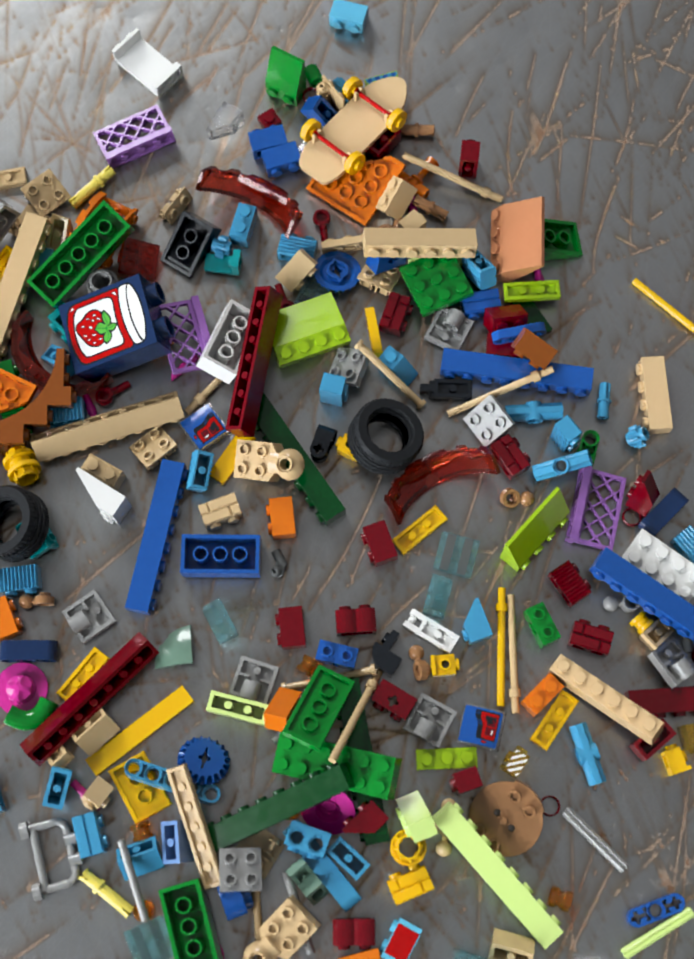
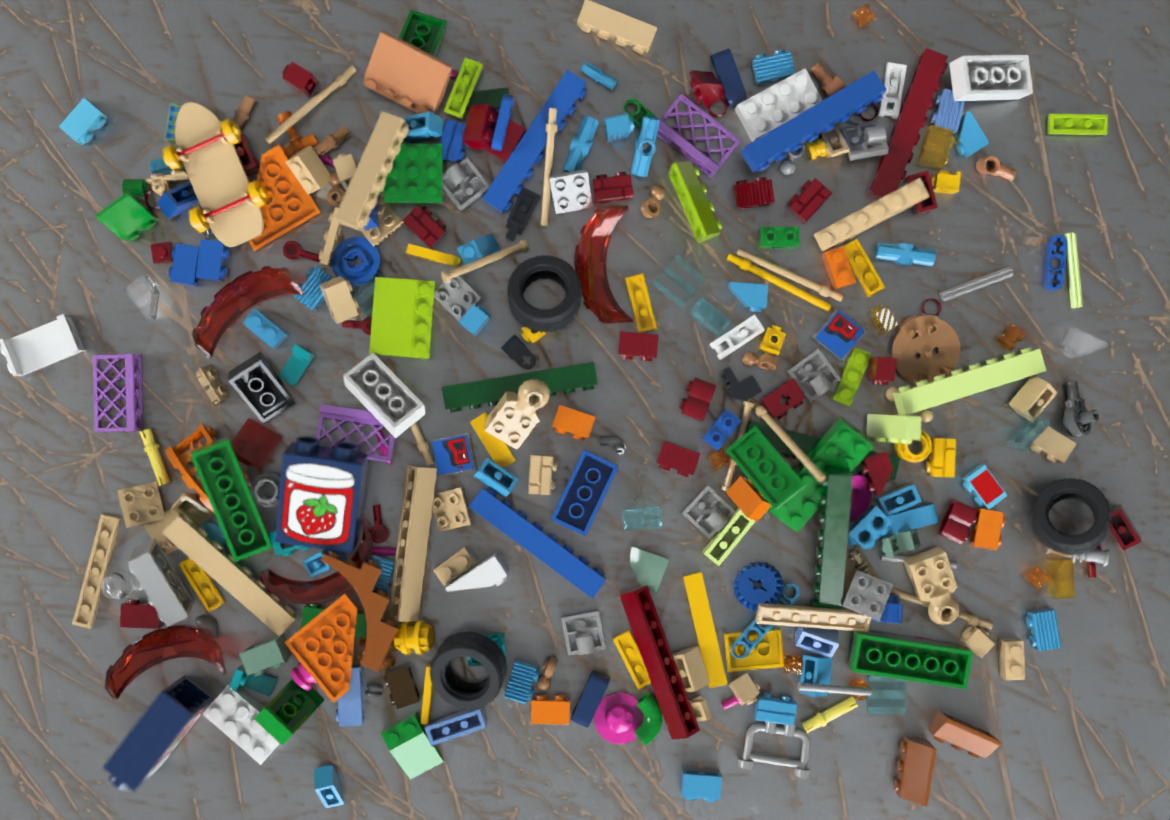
camera: 75 degrees left, 15 degrees up
dark azure slope [42,766,73,810] -> none
dark azure gear [211,235,233,259] -> none
dark red brick [225,286,283,437] -> none
dark orange brick [511,327,558,370] -> none
dark azure gear [625,424,650,449] -> none

